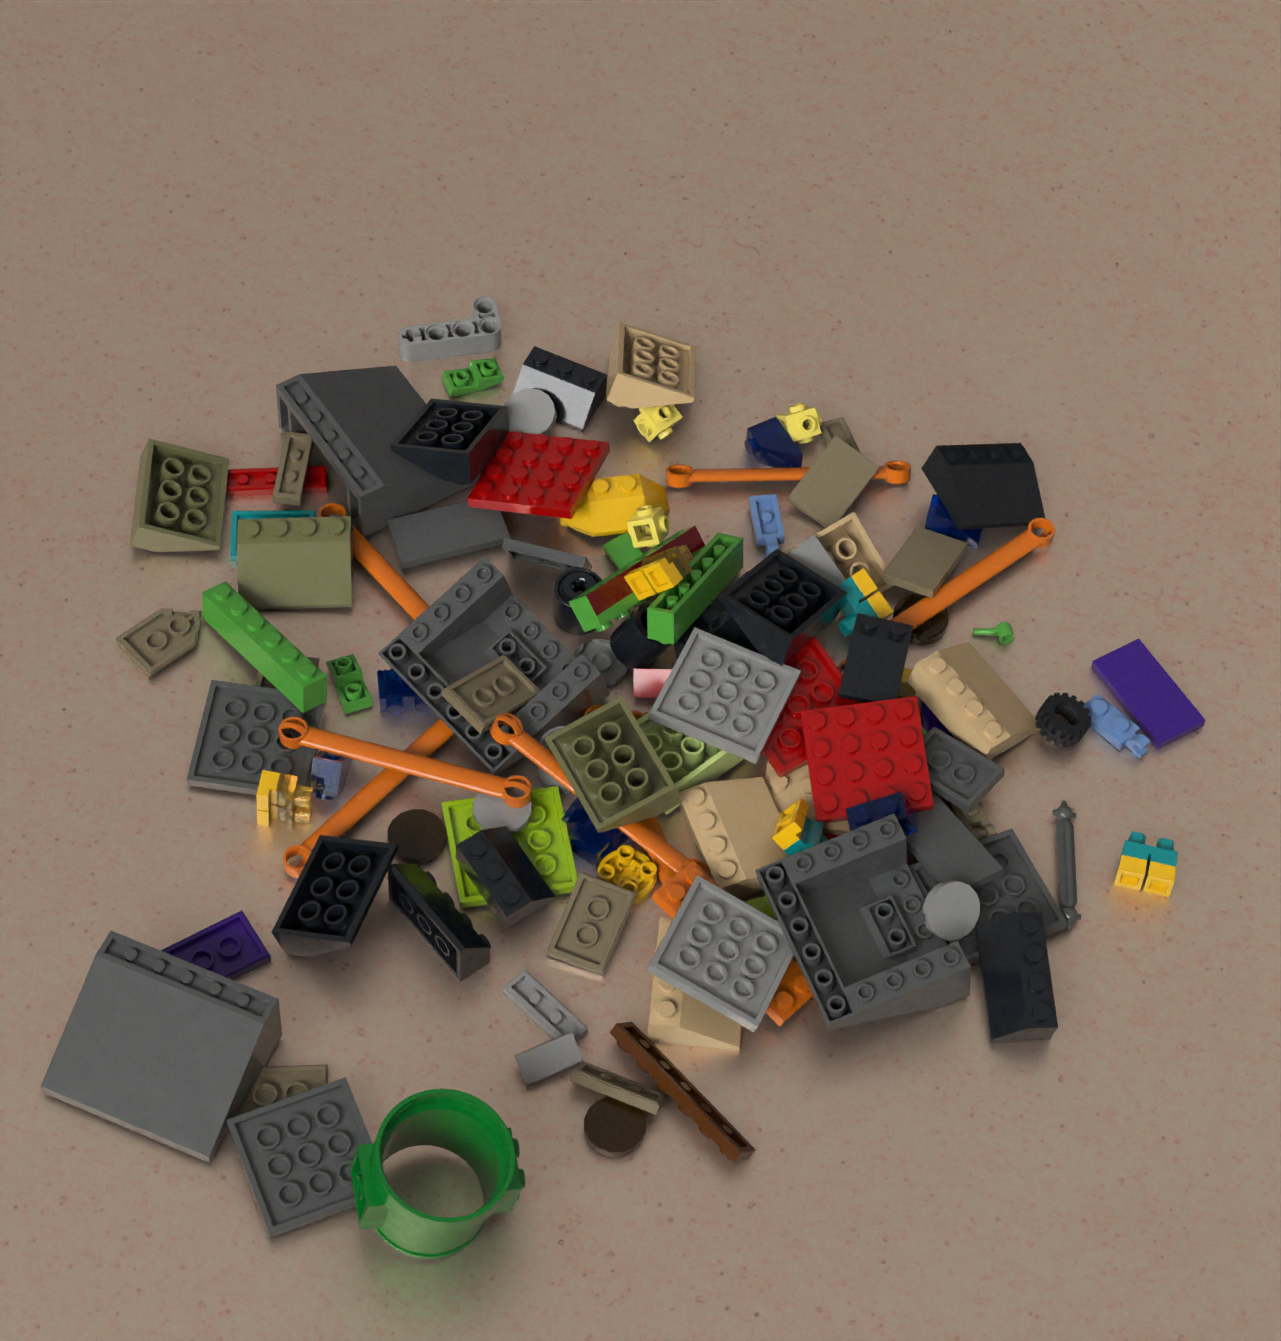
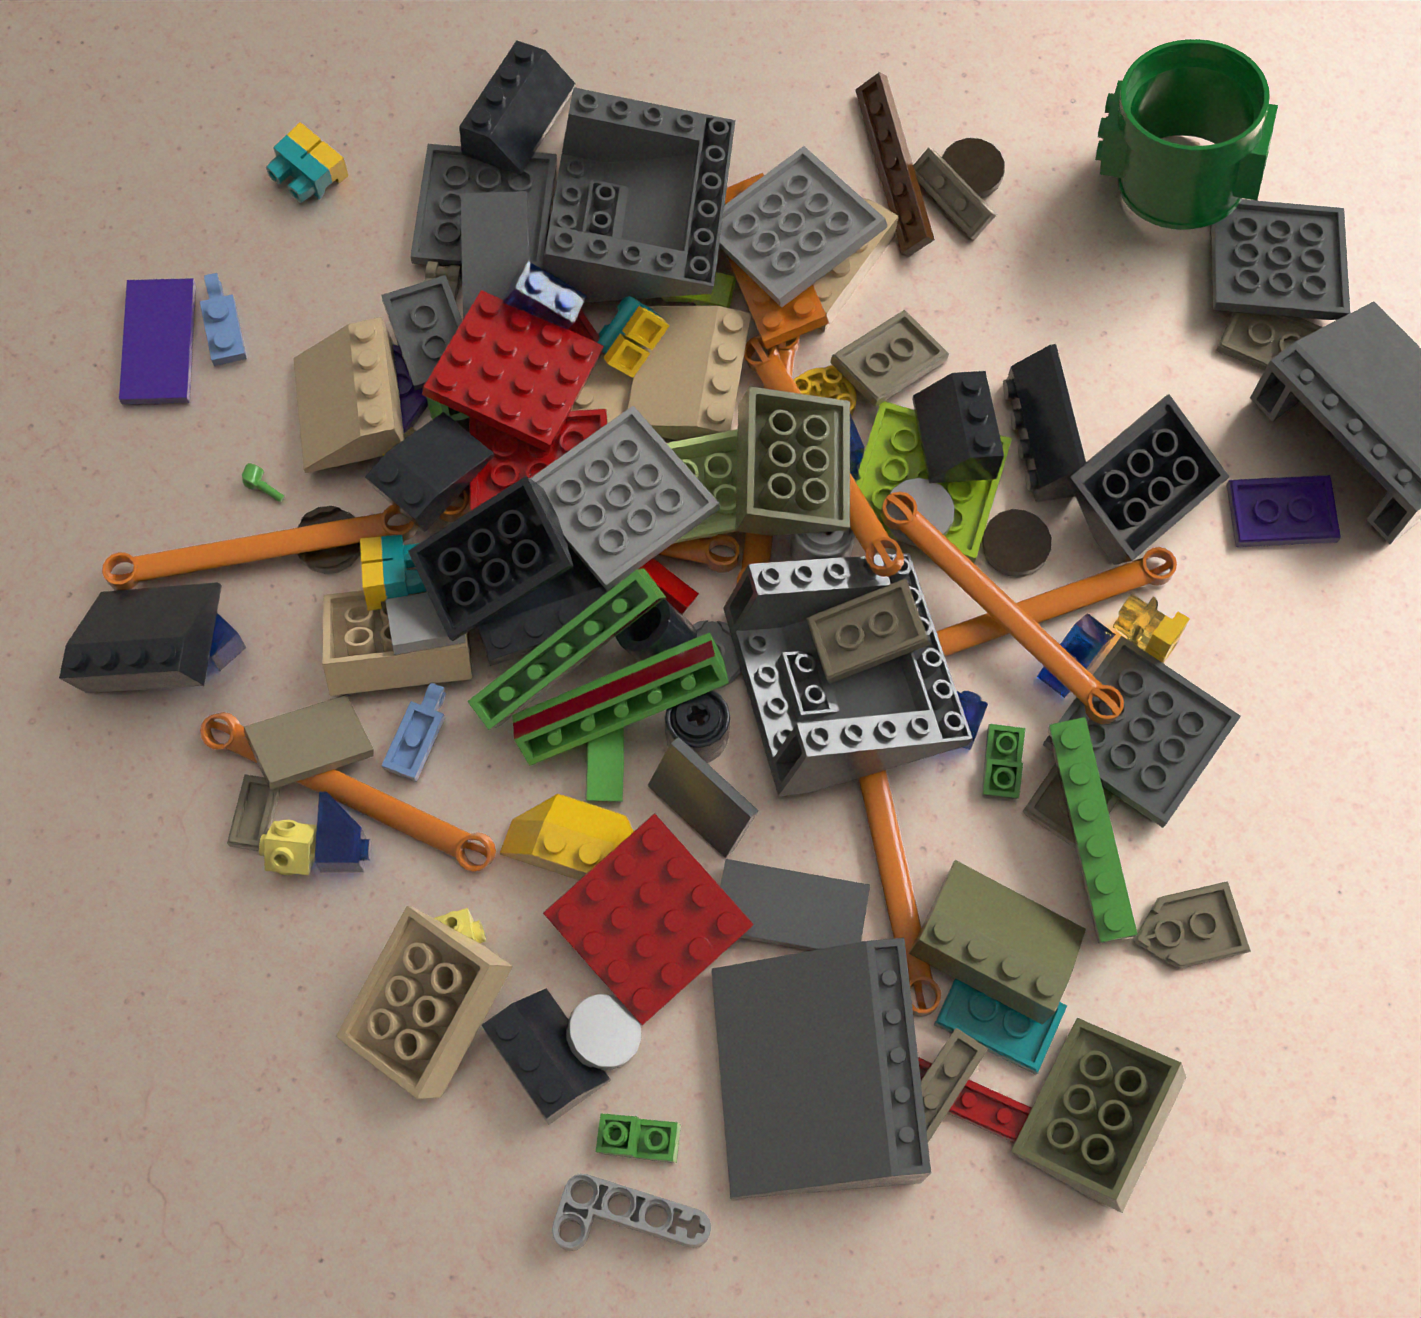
camera: 150 degrees left, 15 degrees up
black slope [390,399,509,485] -> none
light grey tile [502,969,588,1043] -> none
light grey tile [514,1031,583,1085] -> none
yellow hips [624,545,693,600] -> none
light yellow brick [627,505,670,548] -> none
dark tan tile [881,526,968,598] -> none
light grey tile [923,879,980,941] -> none
black tyre [1035,692,1092,748] -> none
dark grey wheel [1052,801,1081,929] -> none

